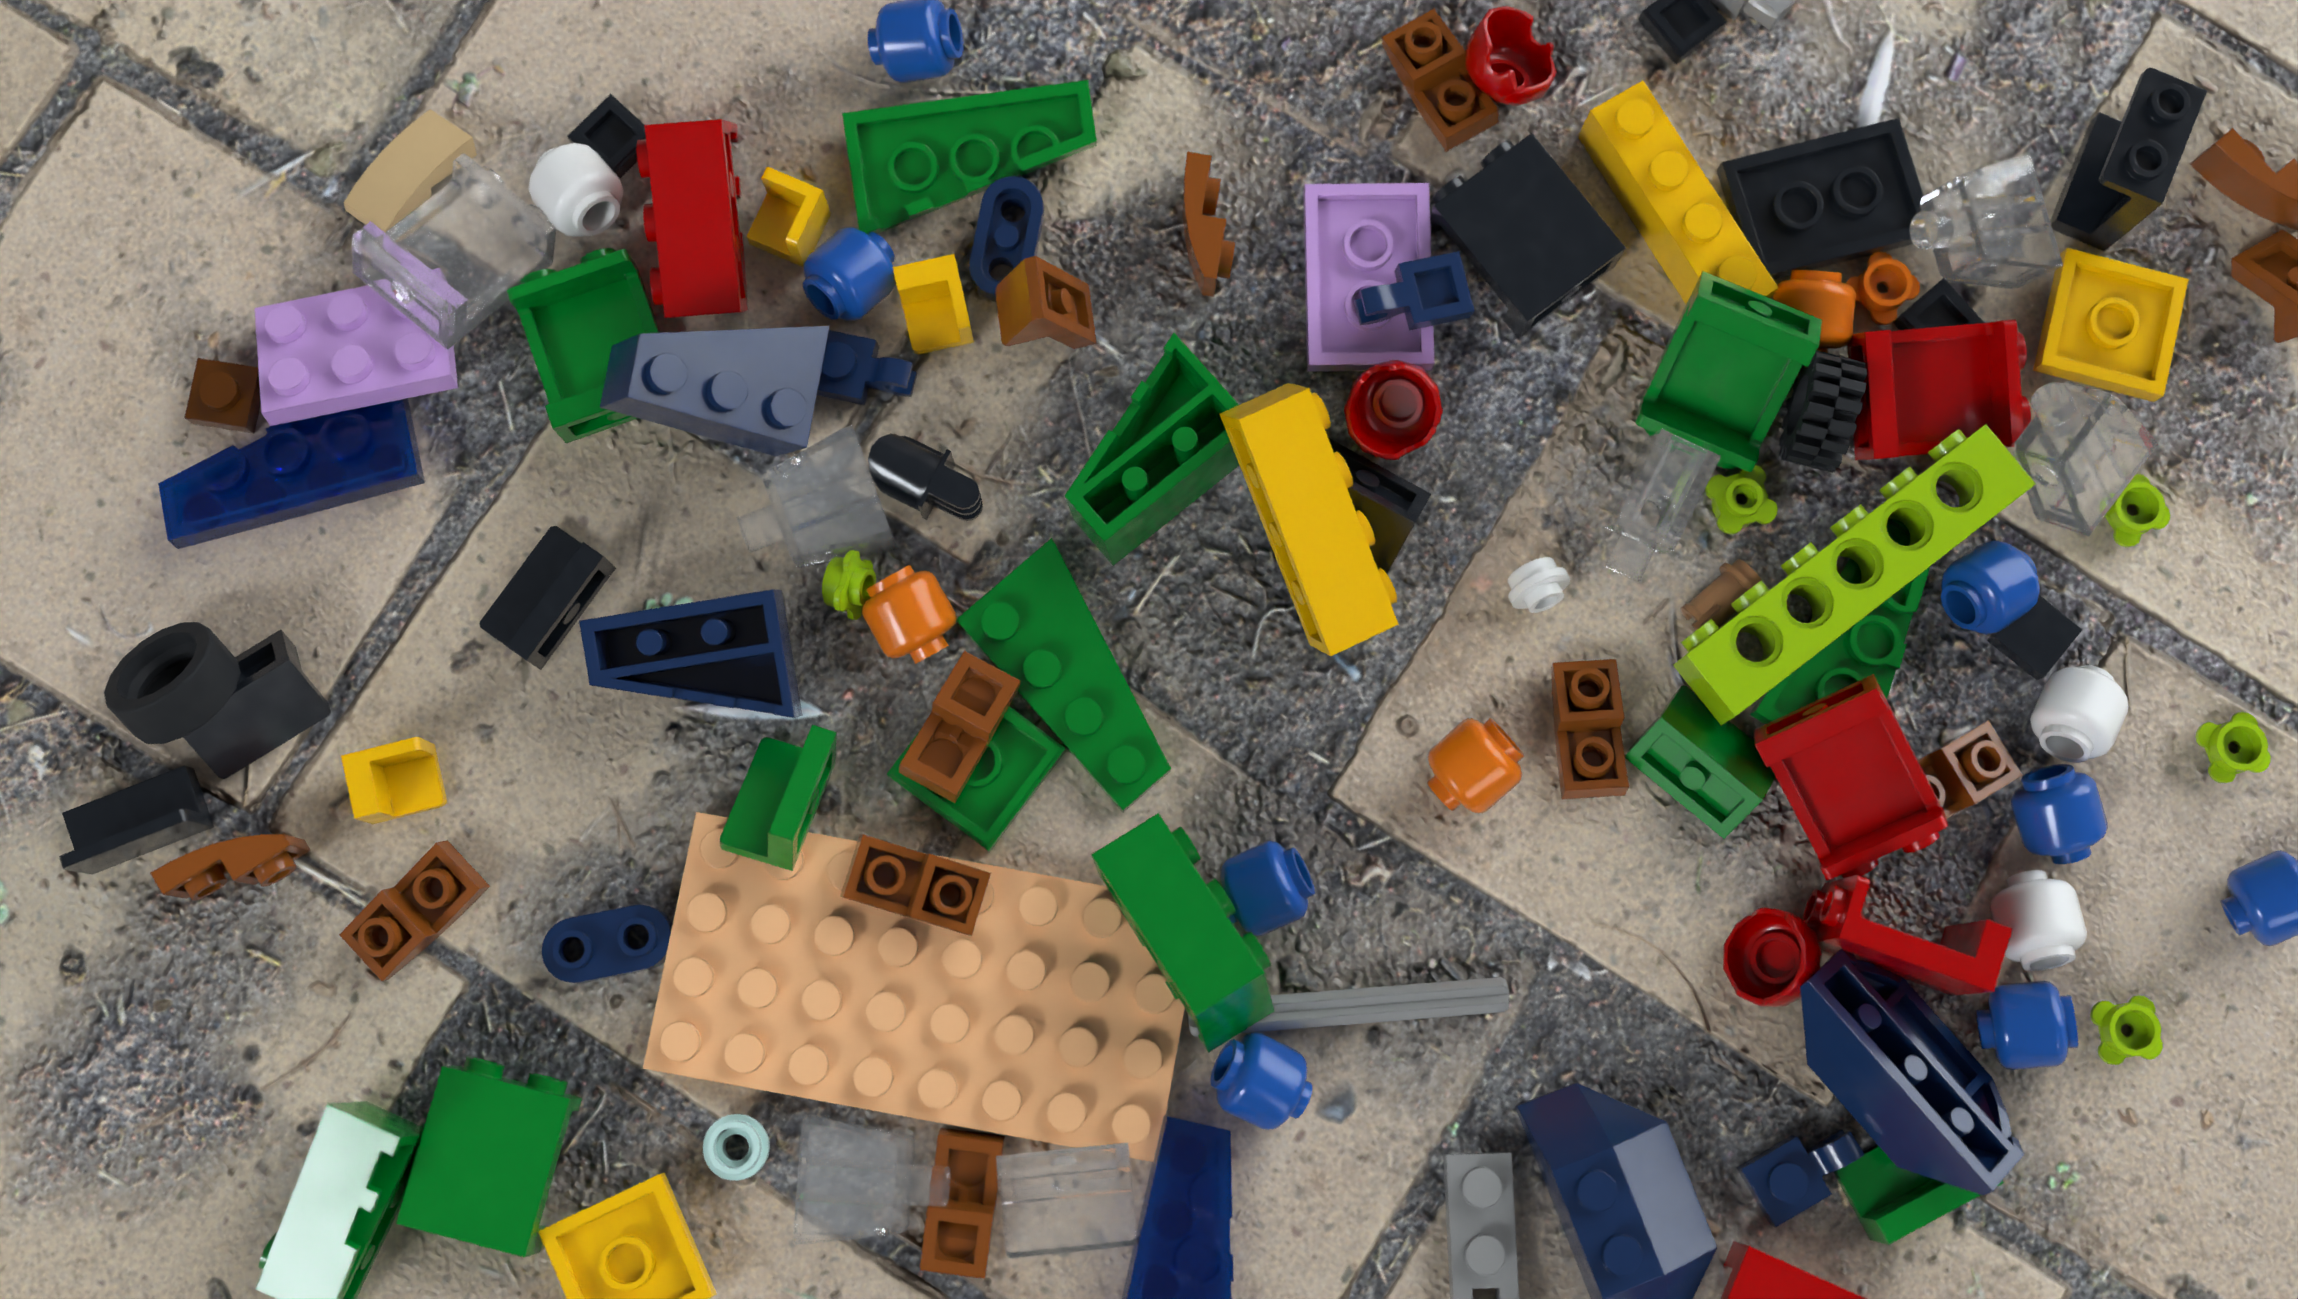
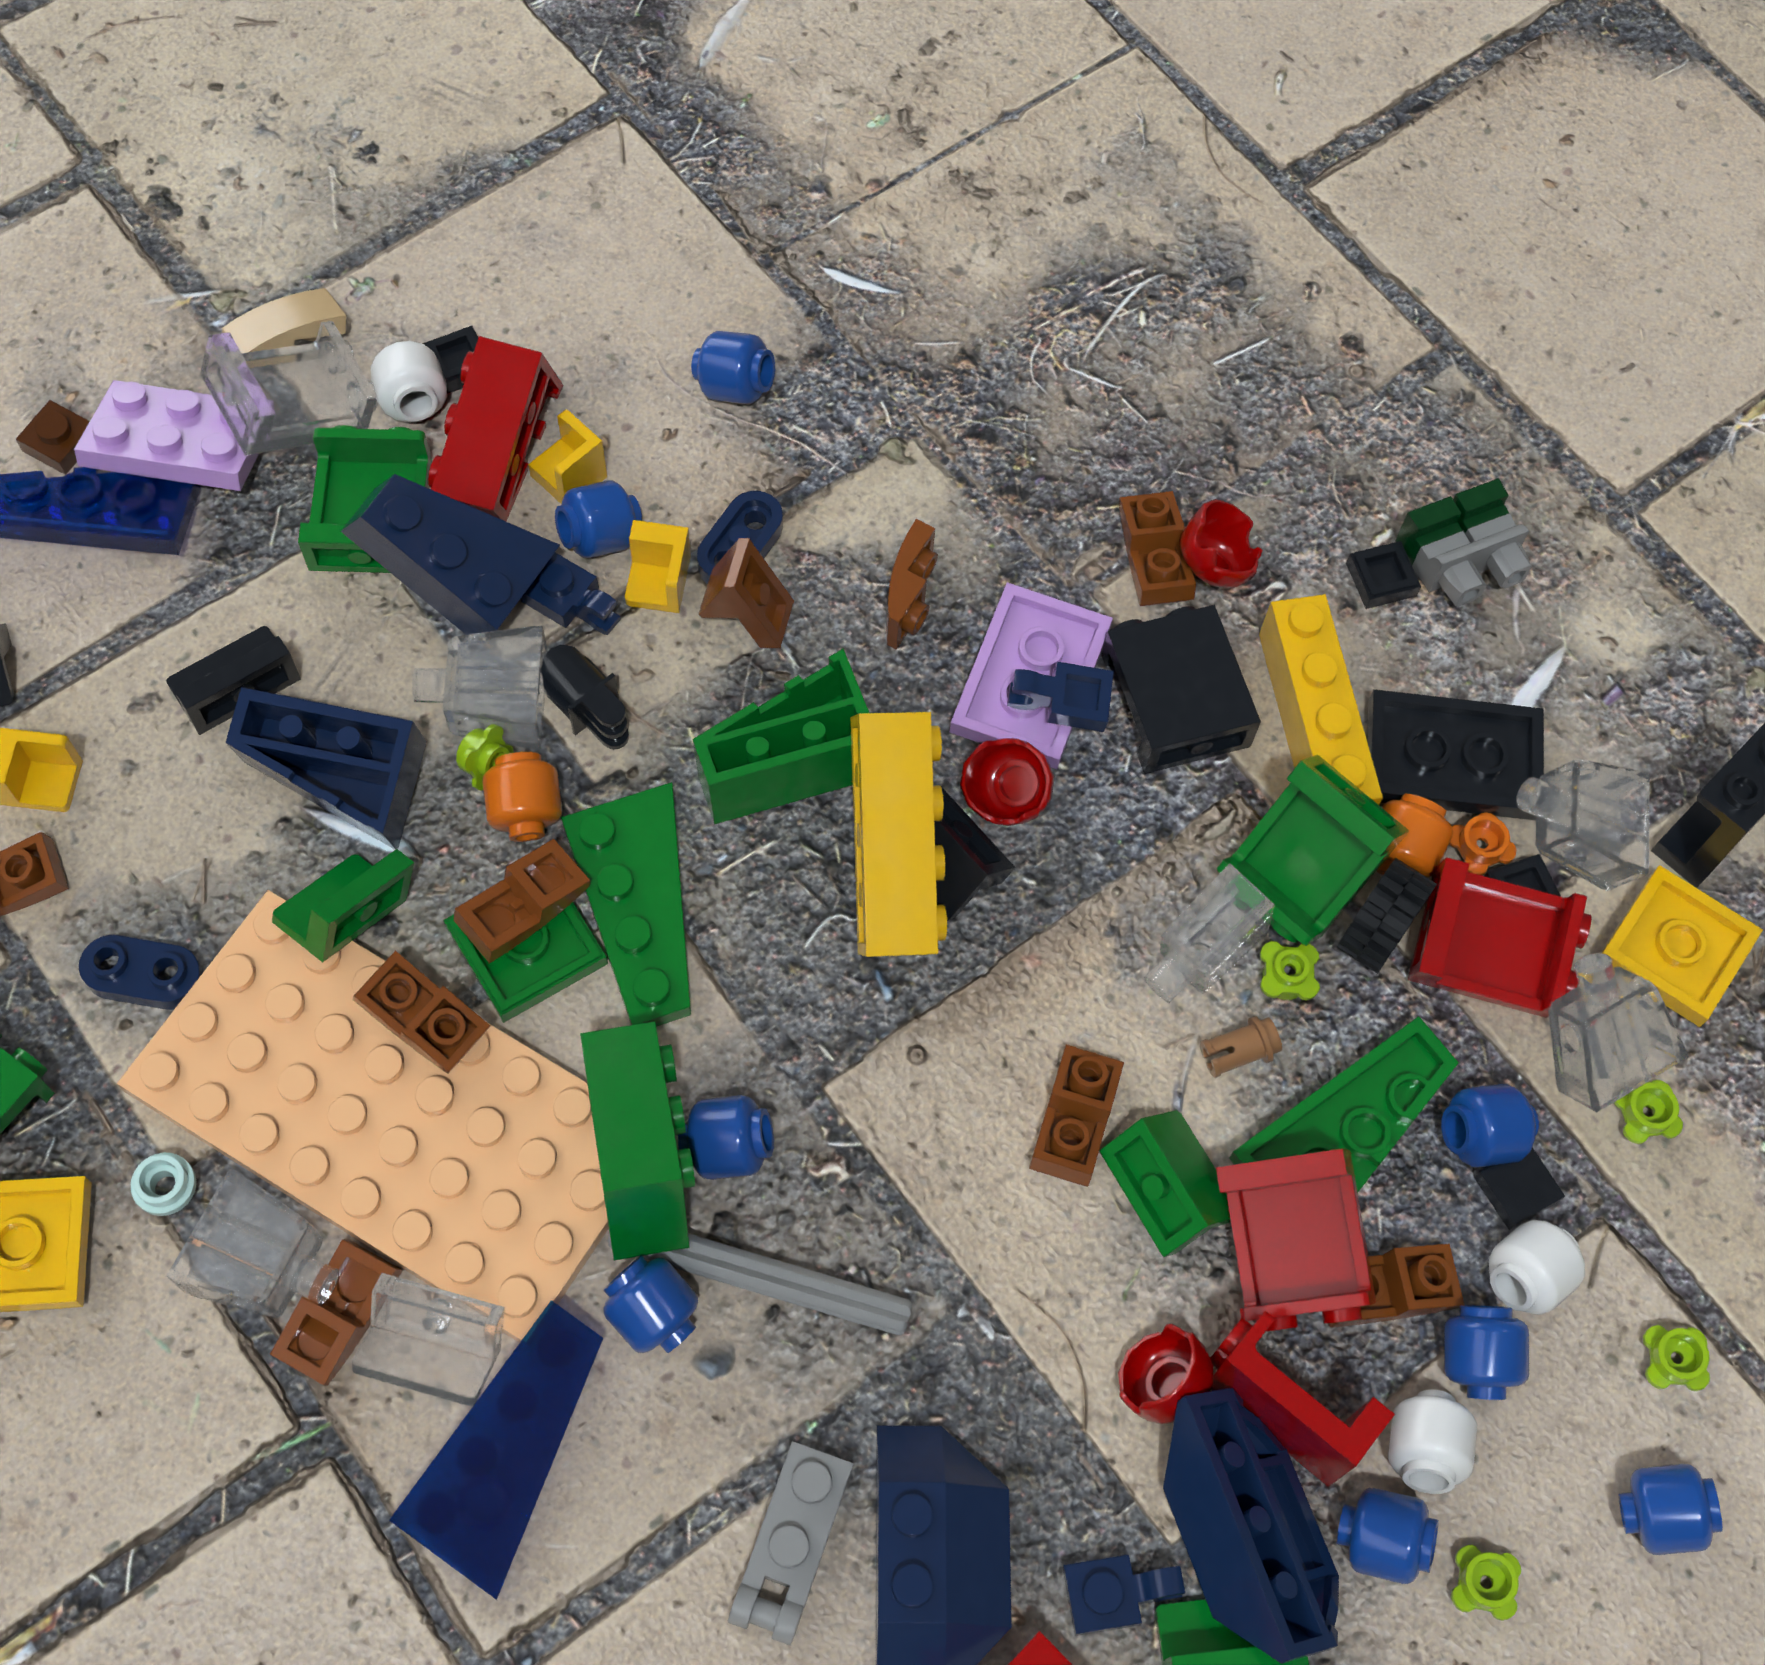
camera: 20 degrees right, 15 degrees down
green wing [842,80,1097,234] -> none
orange head [1427,718,1525,813] -> none
white plate [1507,557,1570,613] -> none
lime brick [1673,424,2036,725] -> none

